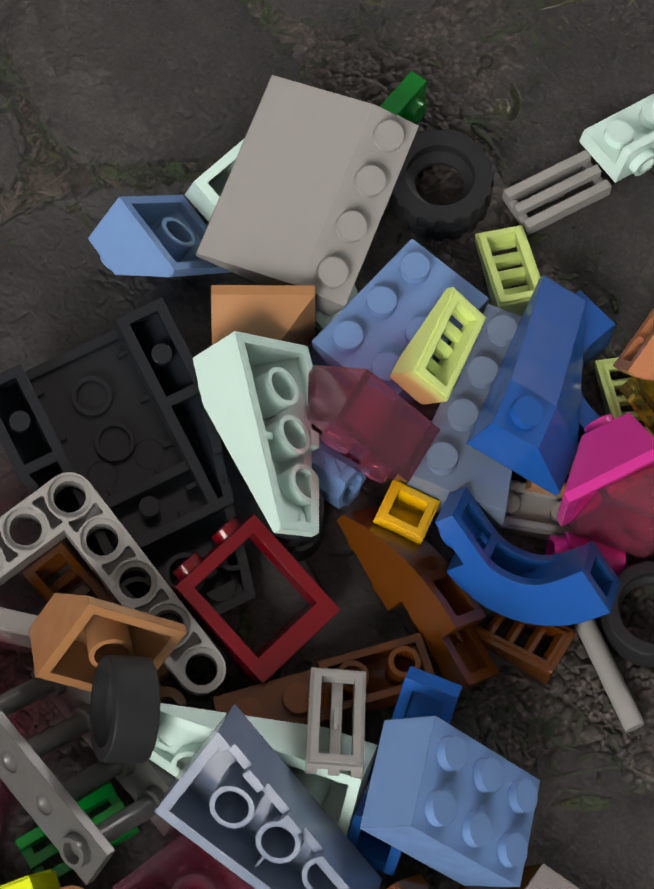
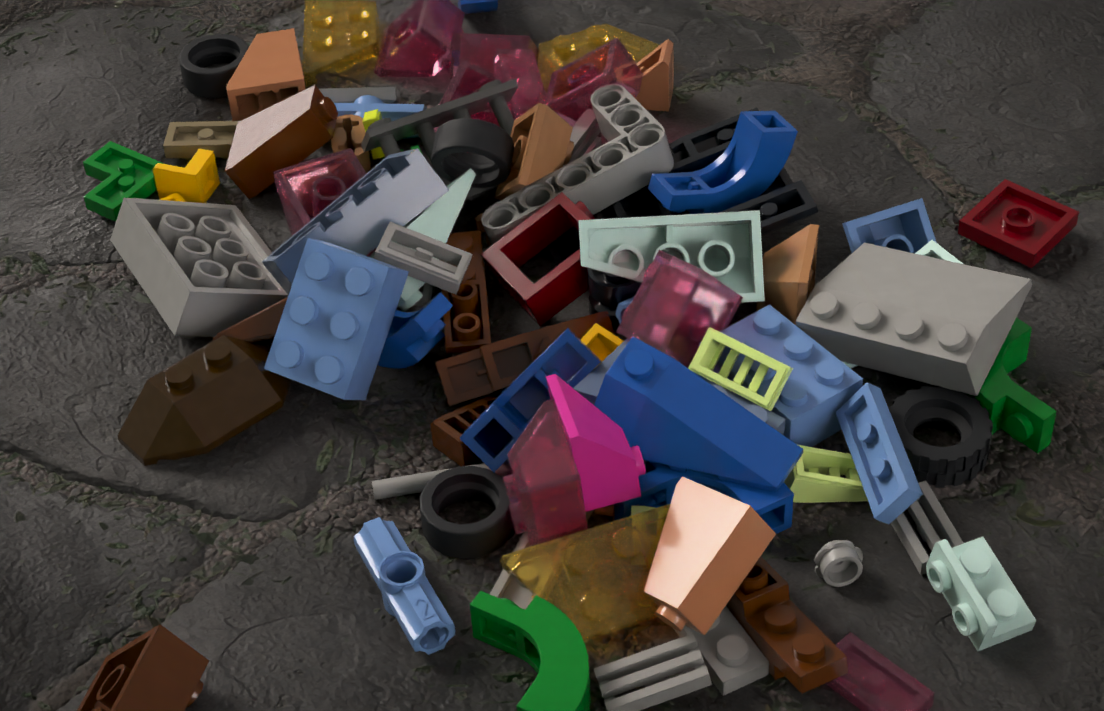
camera: 105 degrees right, 25 degrees down
none -> blue arch [648,111,798,214]
none -> light grey plate [814,540,863,587]
none -> medium blue plate [835,382,923,525]
none -> dark red plate [958,179,1079,268]

